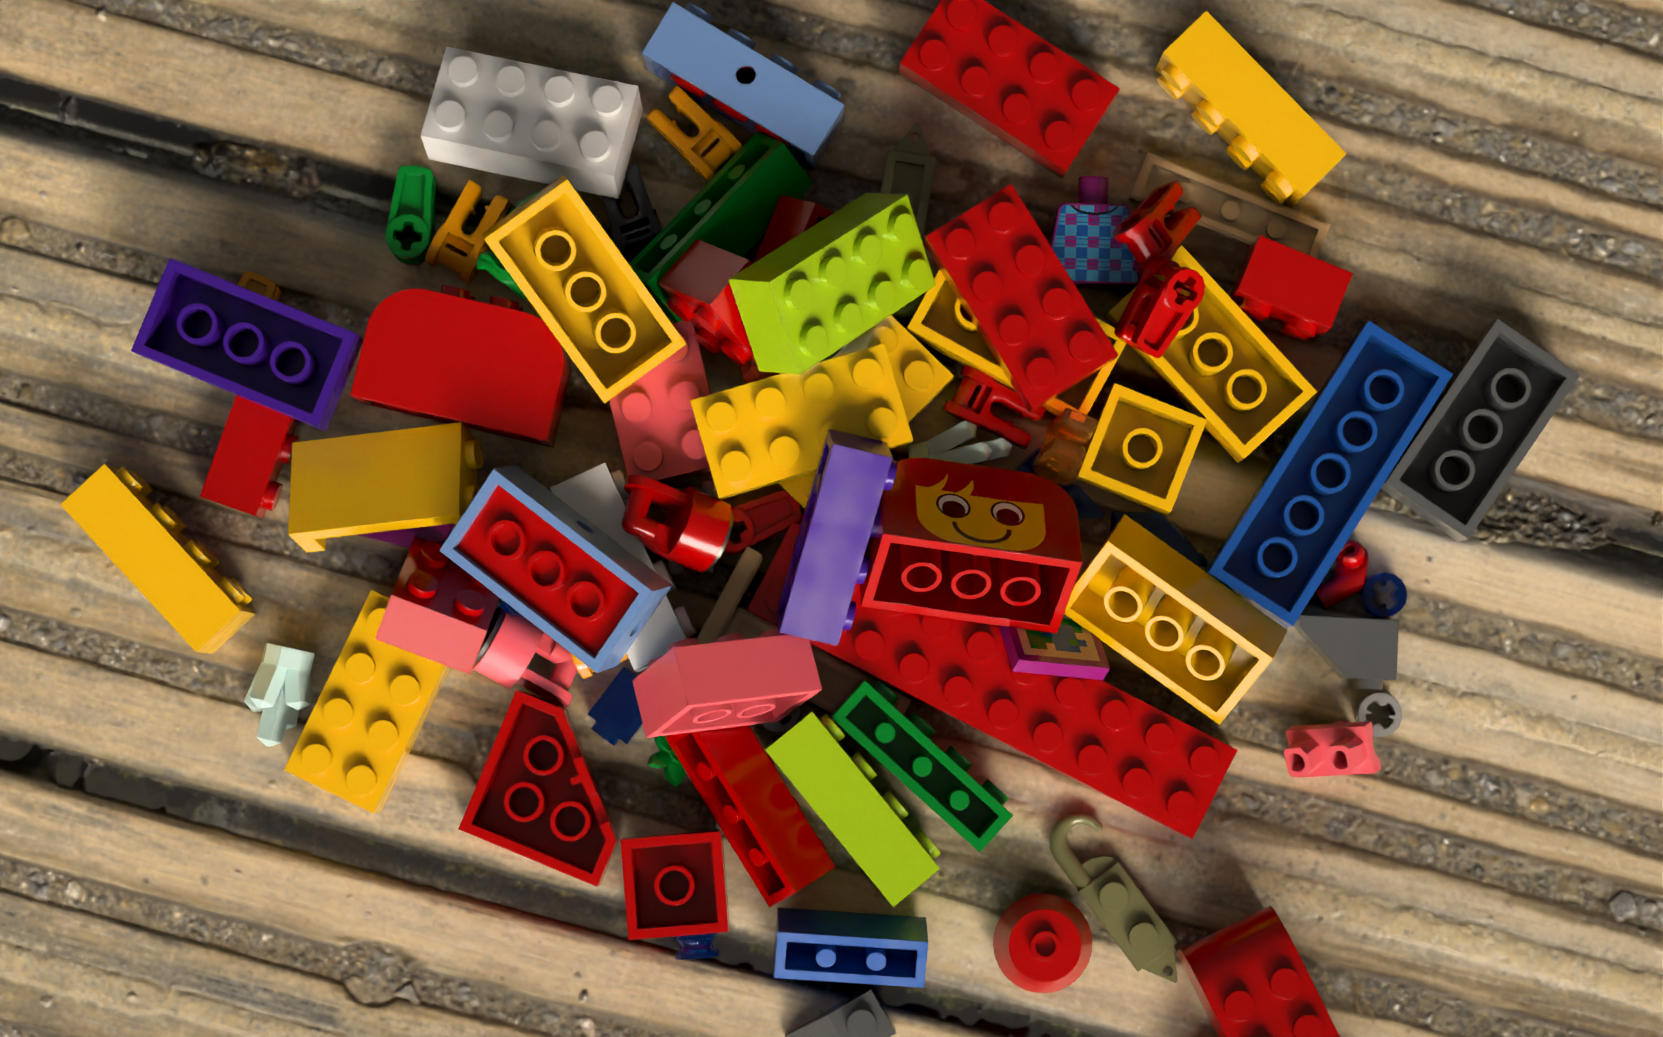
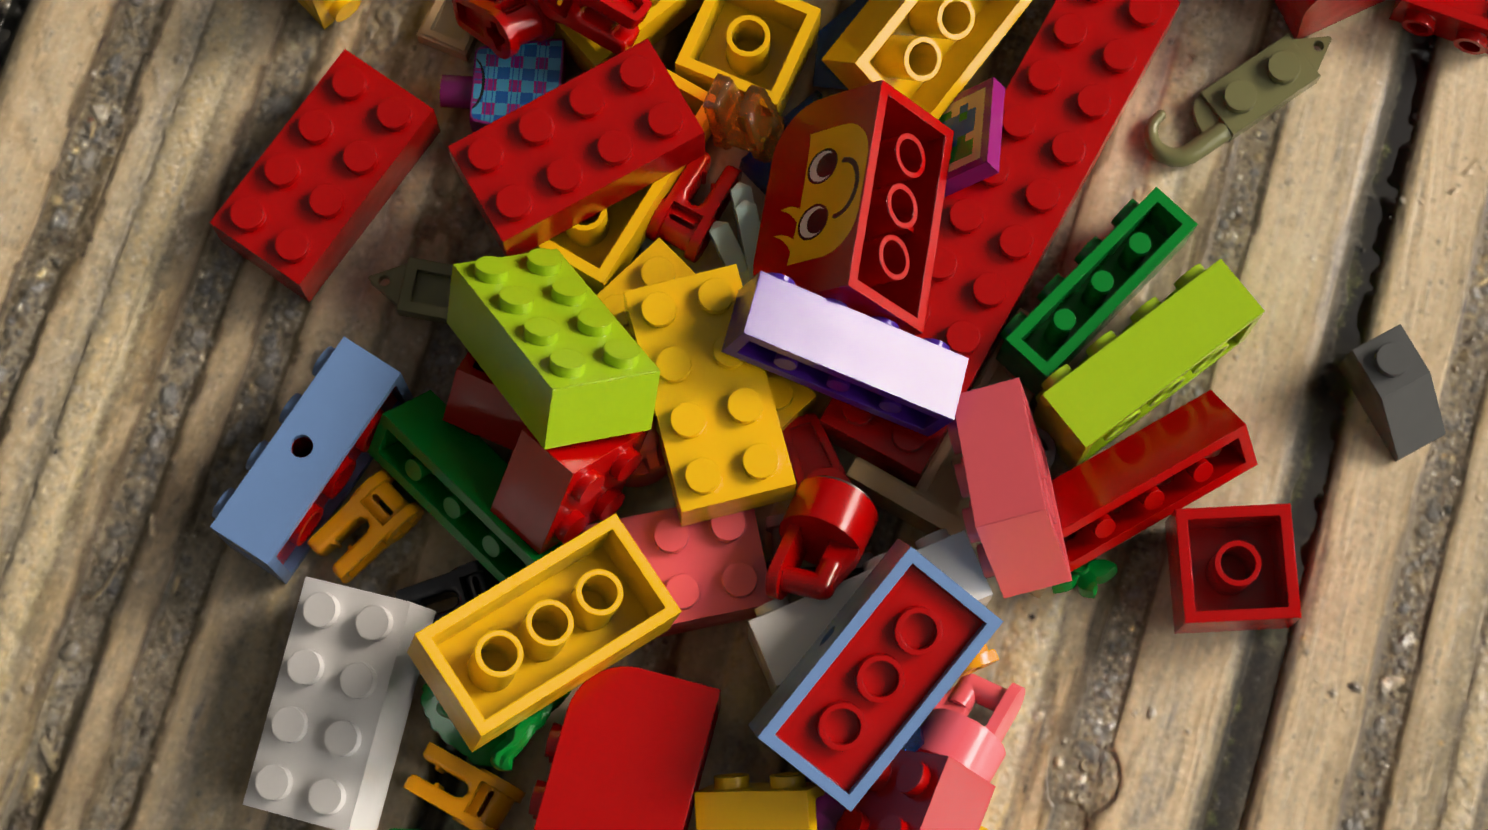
camera: 90 degrees left, 10 degrees down
red brick [458,690,620,887] -> none
clear blue brick [588,667,643,746] -> none
clear blue bush [674,933,719,960] -> none
blue brick [774,907,928,988] -> none
red cone [993,894,1092,993] -> none

